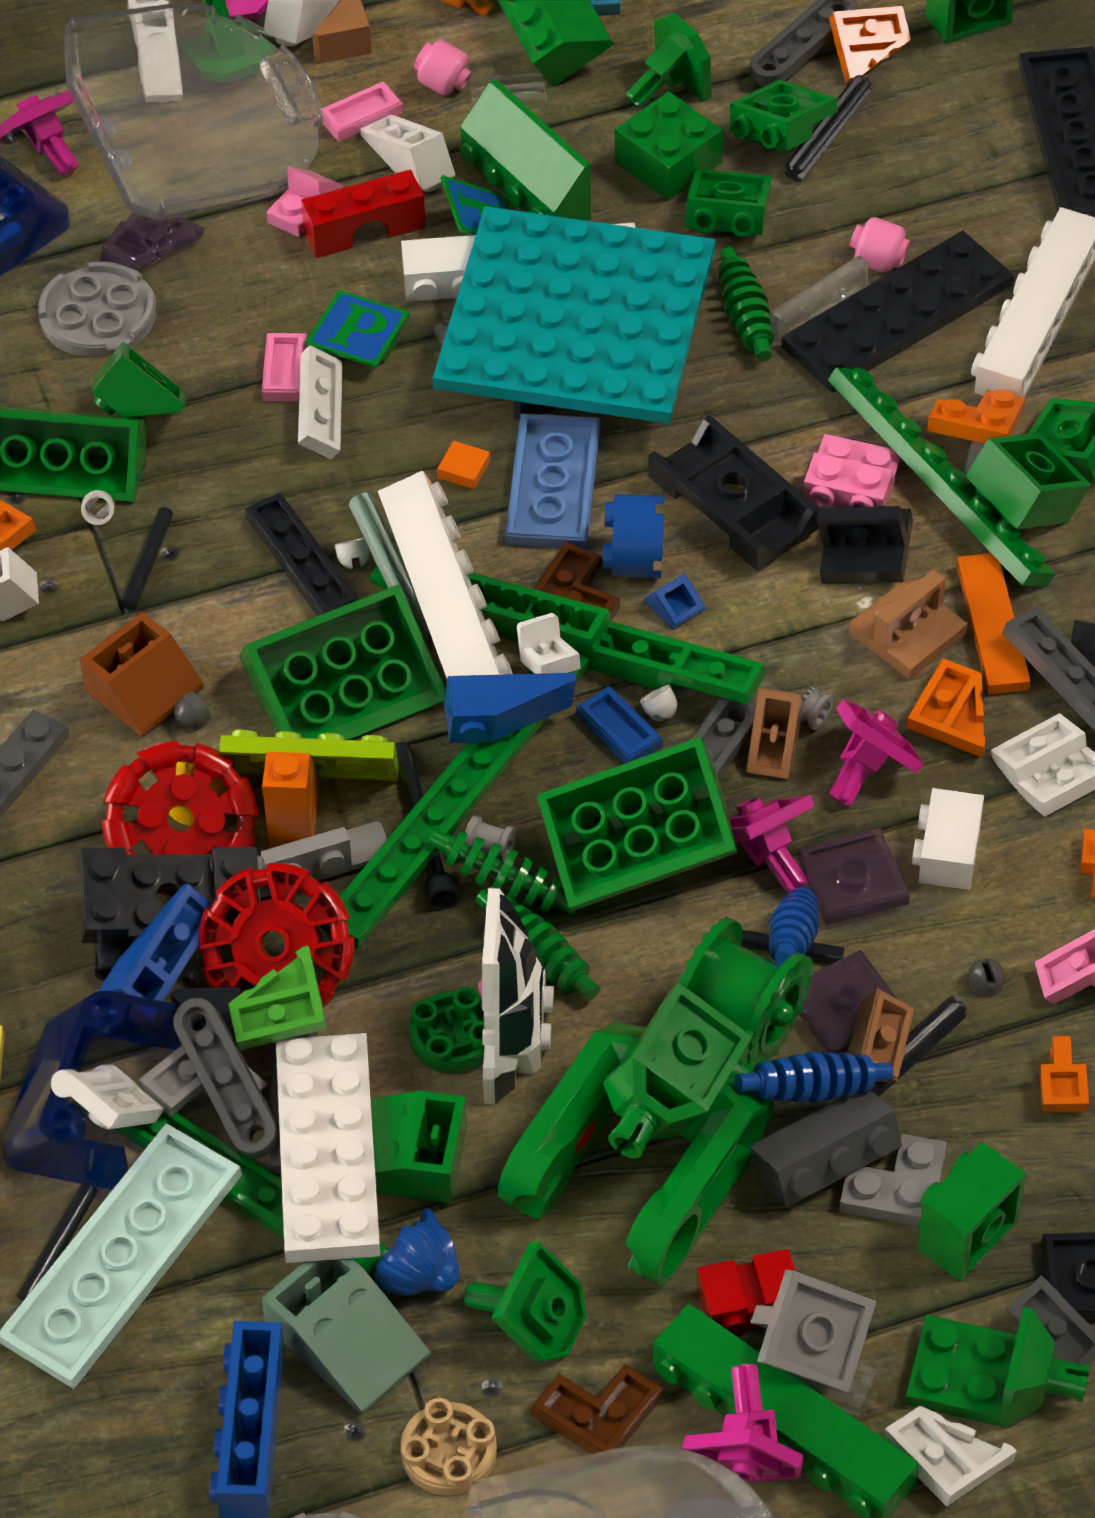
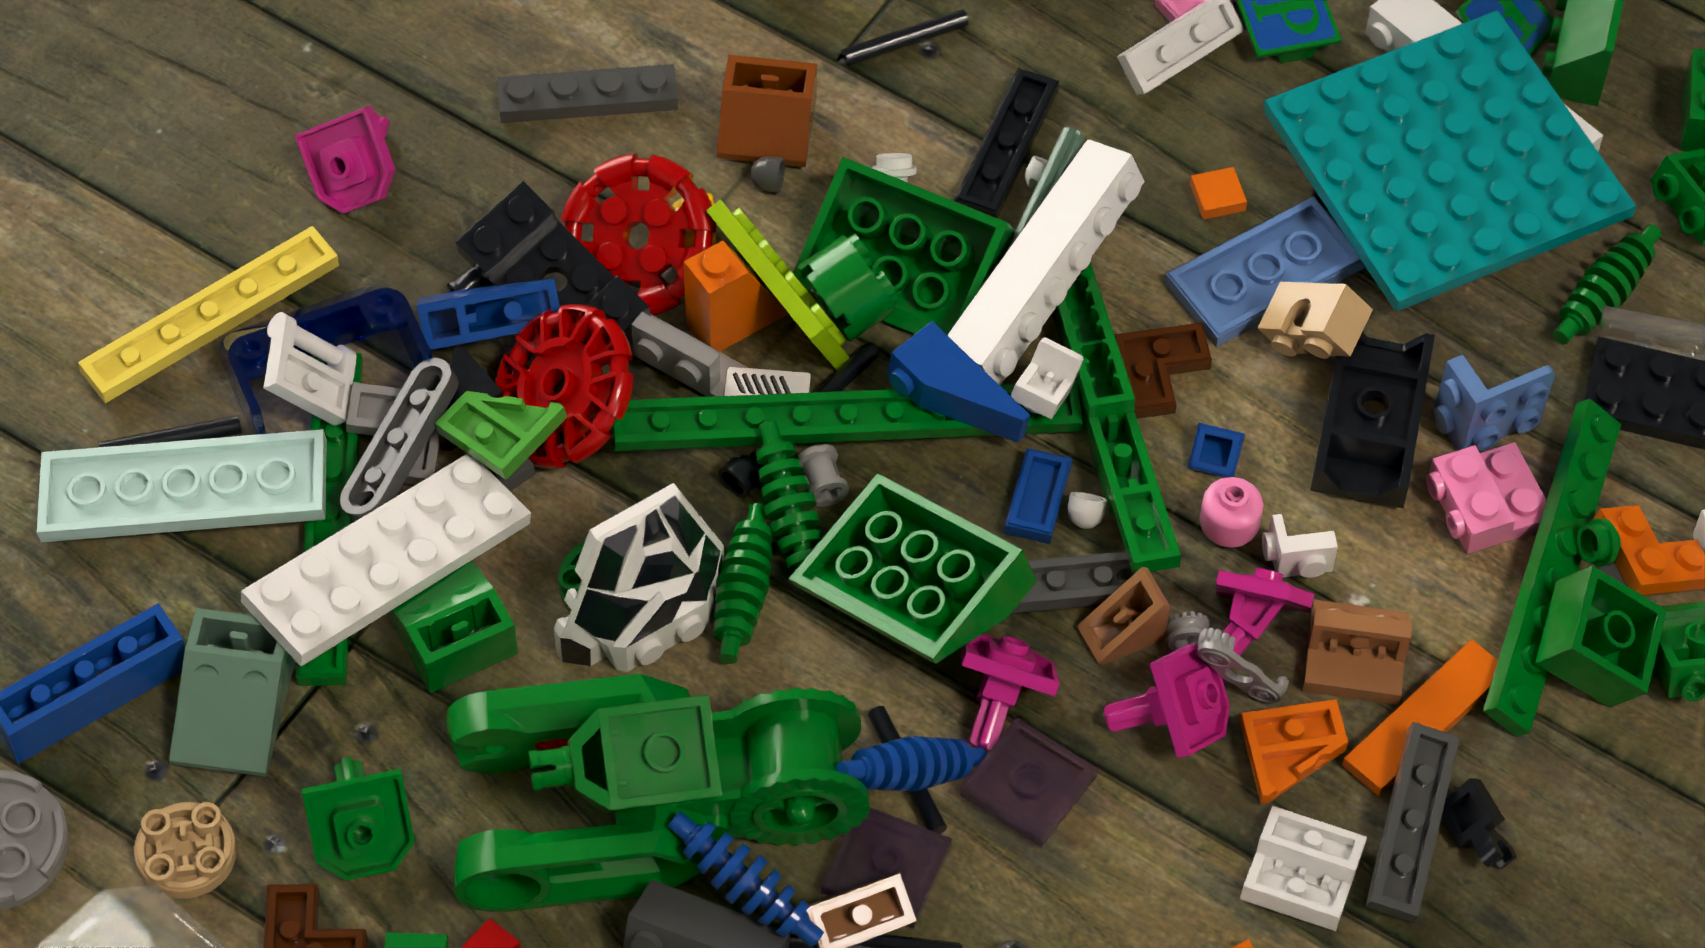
camera: 50 degrees right, 5 degrees up
blue hair [374,1208,460,1296] -> none
blue brick [603,494,664,579] -> none
black bracket [817,506,913,583] -> none
white brick [912,788,984,890] -> none
none -> white sticker [724,367,811,396]
none -> green brick [797,233,899,342]
none -> white plate [872,153,917,182]
none -> light grey piece [1197,628,1289,703]
none -> bright pink head [1199,477,1264,548]
none -> dark pink piece [1216,568,1314,656]
none -> tan brick [1258,282,1373,359]
none -> white bracket [1262,514,1338,578]
none -> medium blue bracket [1432,355,1555,450]
none -> green plate [1577,518,1621,566]

